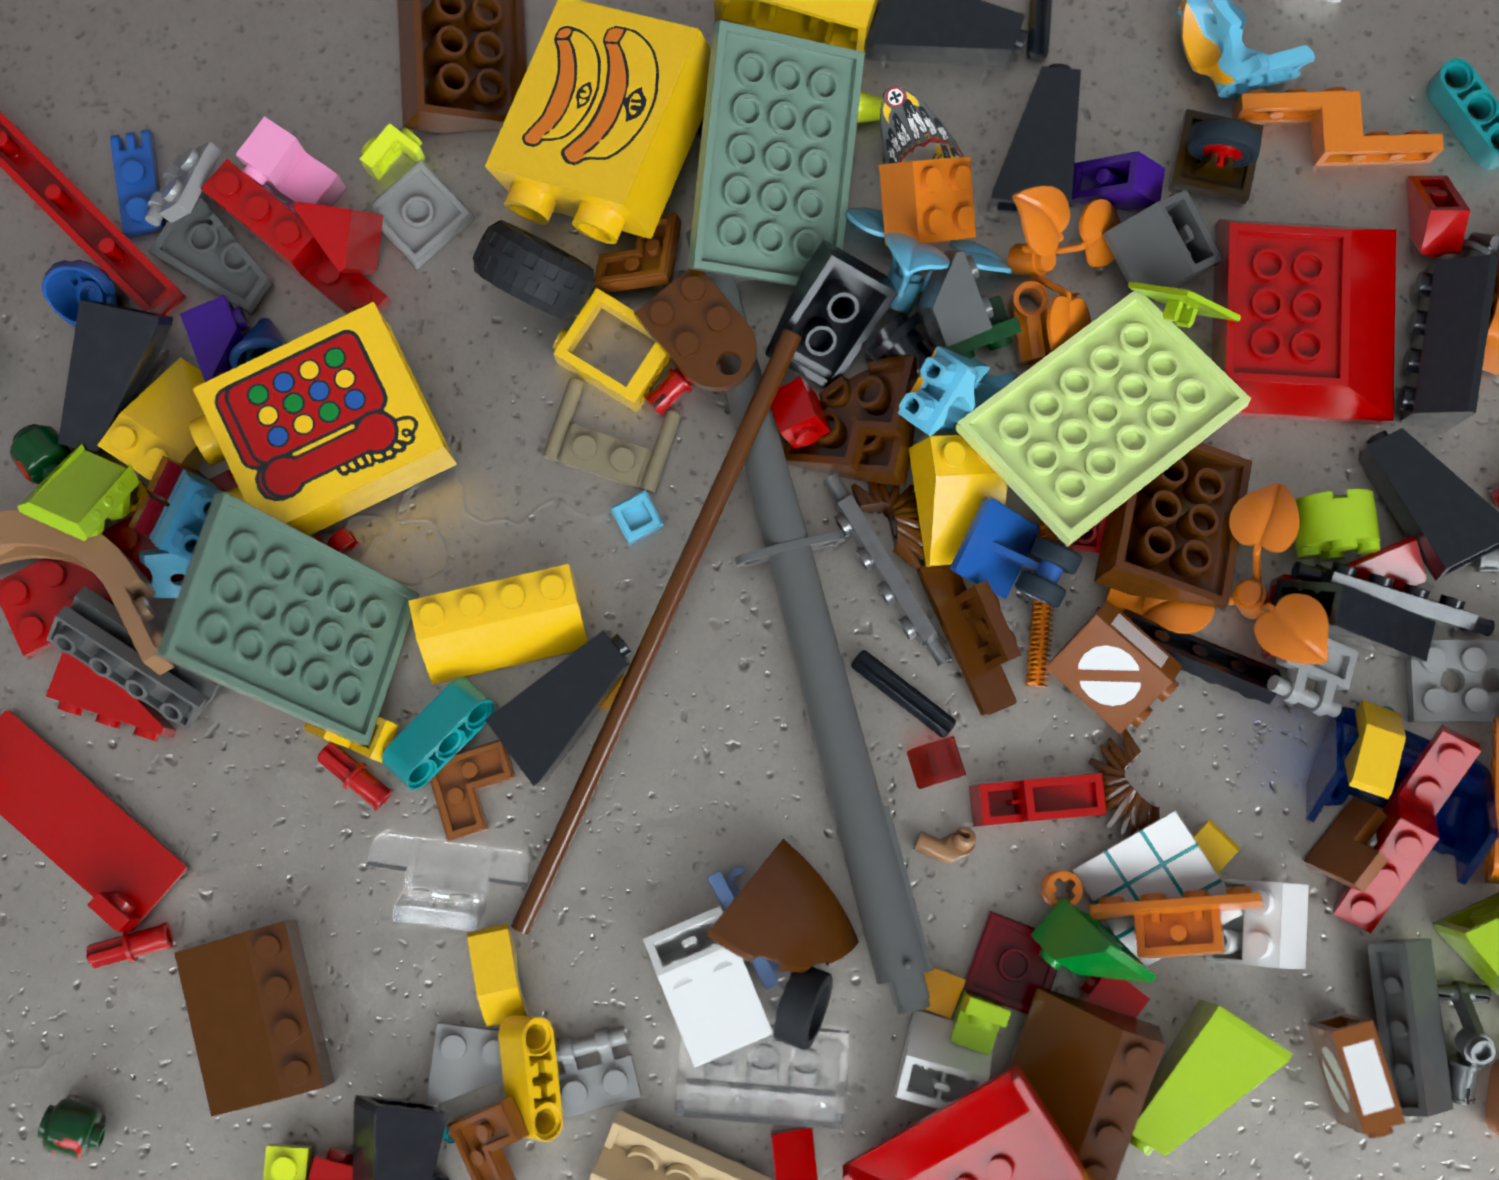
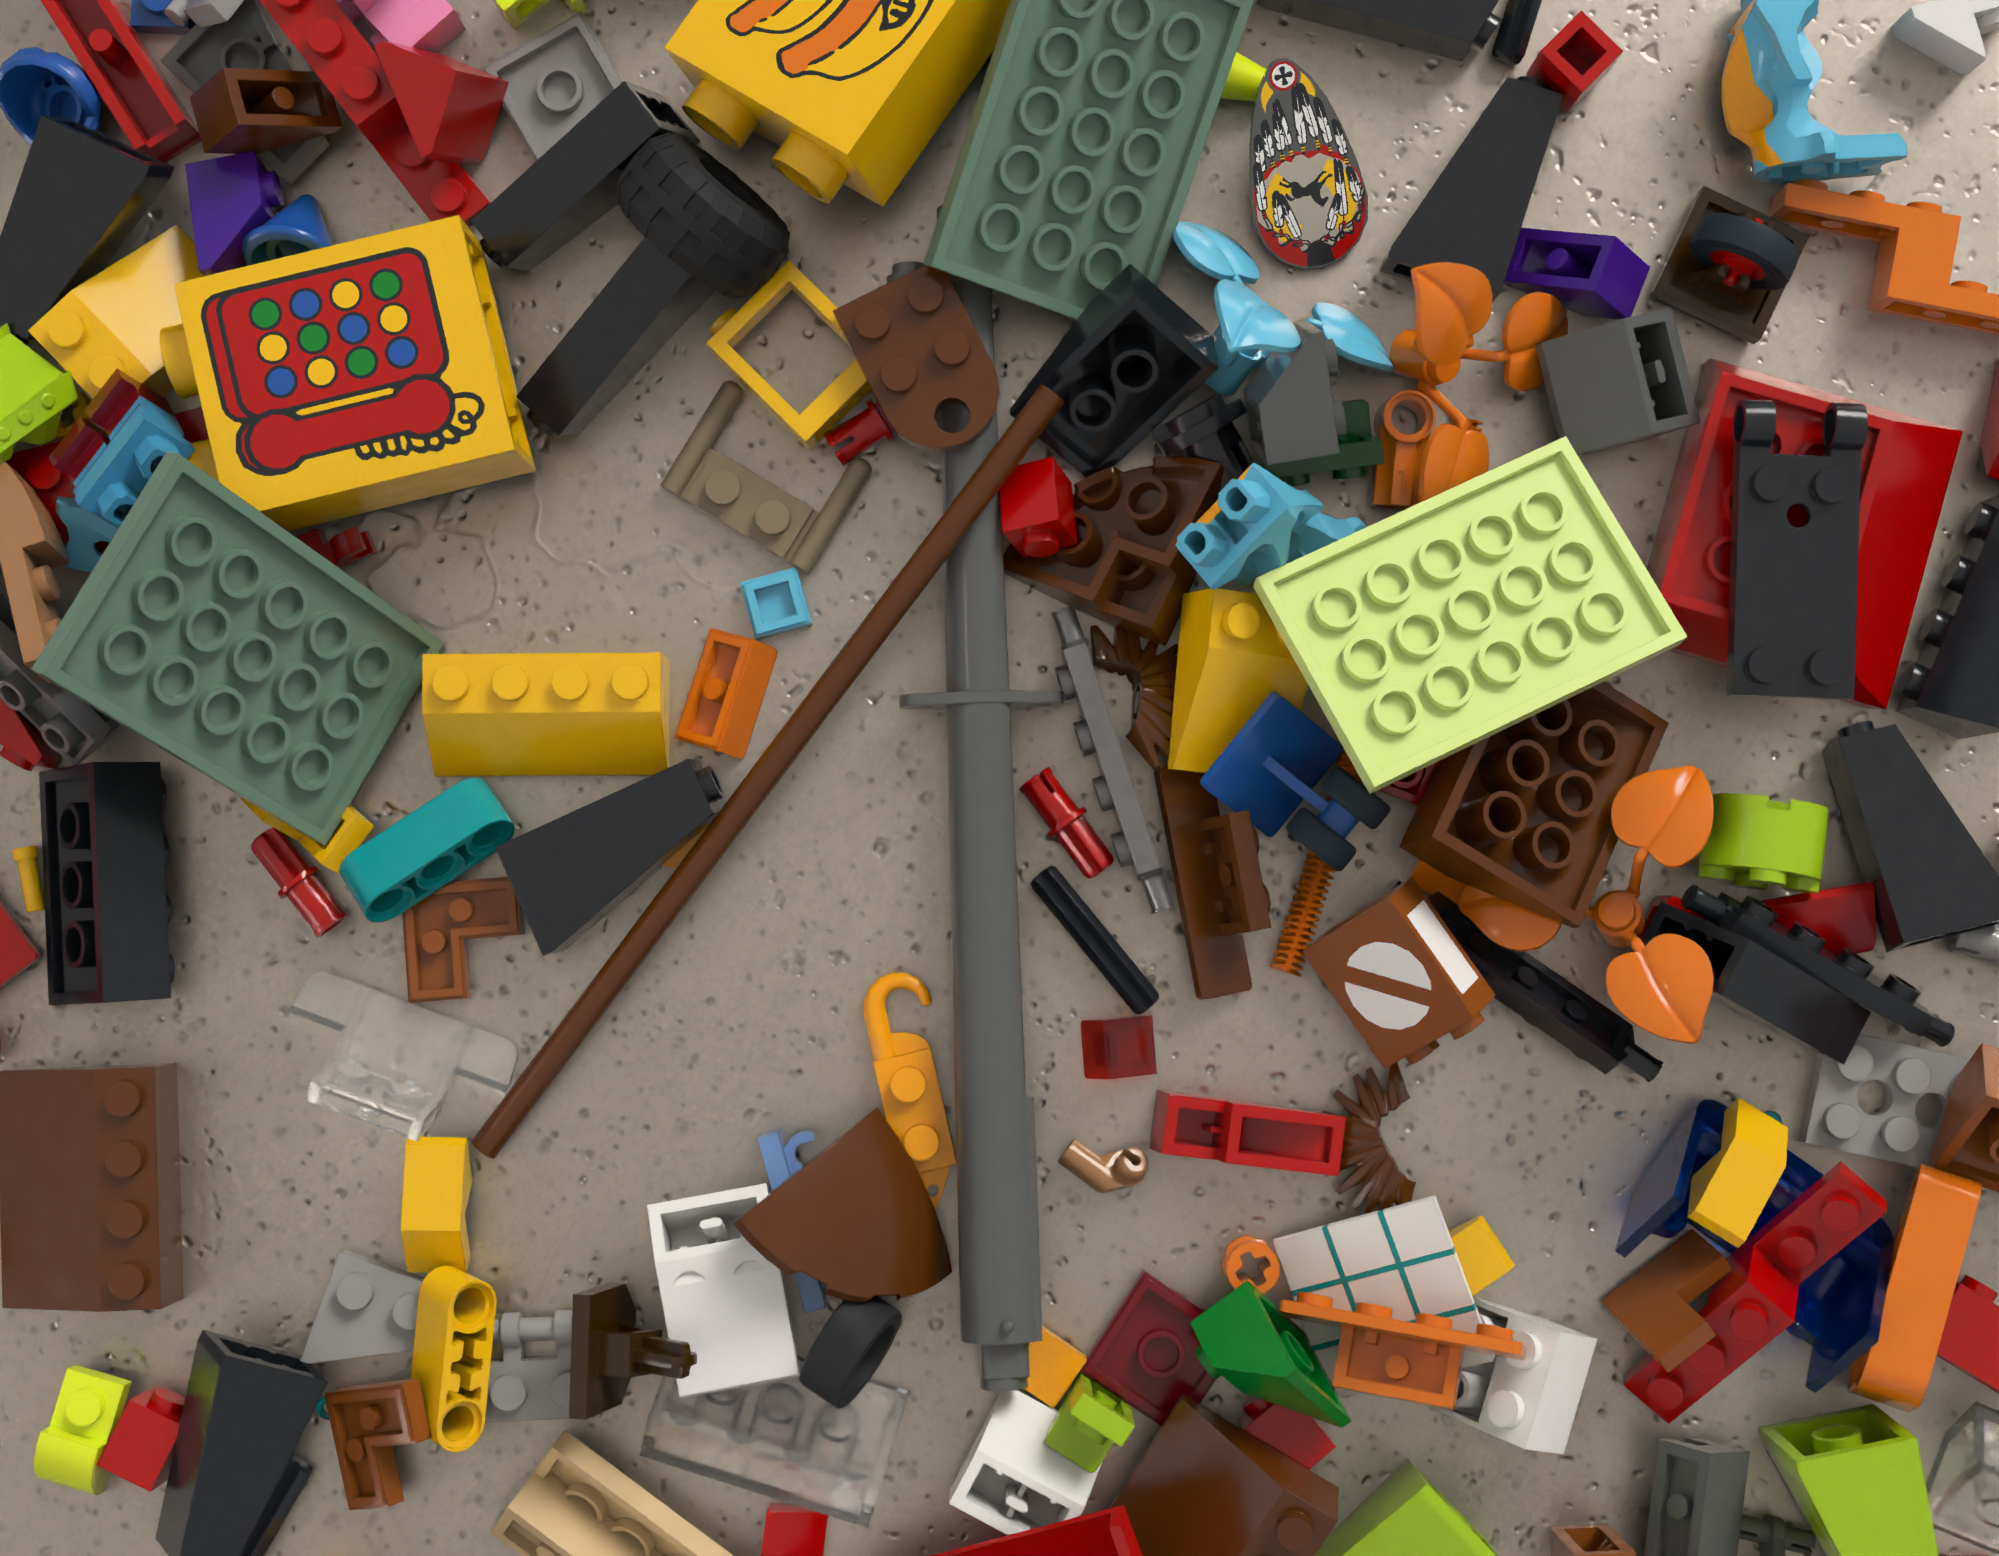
camera: 10 degrees right, 5 degrees up
dark orange tile [594,213,682,293] -> none
orange piece [879,156,976,246] -> none
lime piece [1128,281,1241,328] -> none
light grey plate [1267,638,1358,717] -> none
none -> yellow piece [12,846,45,913]
none -> black slope [39,762,175,1005]
none -> reddish brown slope [190,68,342,154]
none -> black slope [471,81,700,271]
none -> black slope [516,237,716,436]
none -> dark brown piece [569,1283,697,1420]
none -> orange slope [675,628,778,759]
none -> light orange plate [863,972,957,1207]
none -> red axle [1019,767,1114,879]
none -> red brick [1526,10,1623,114]
none -> black hinge [1726,399,1868,700]

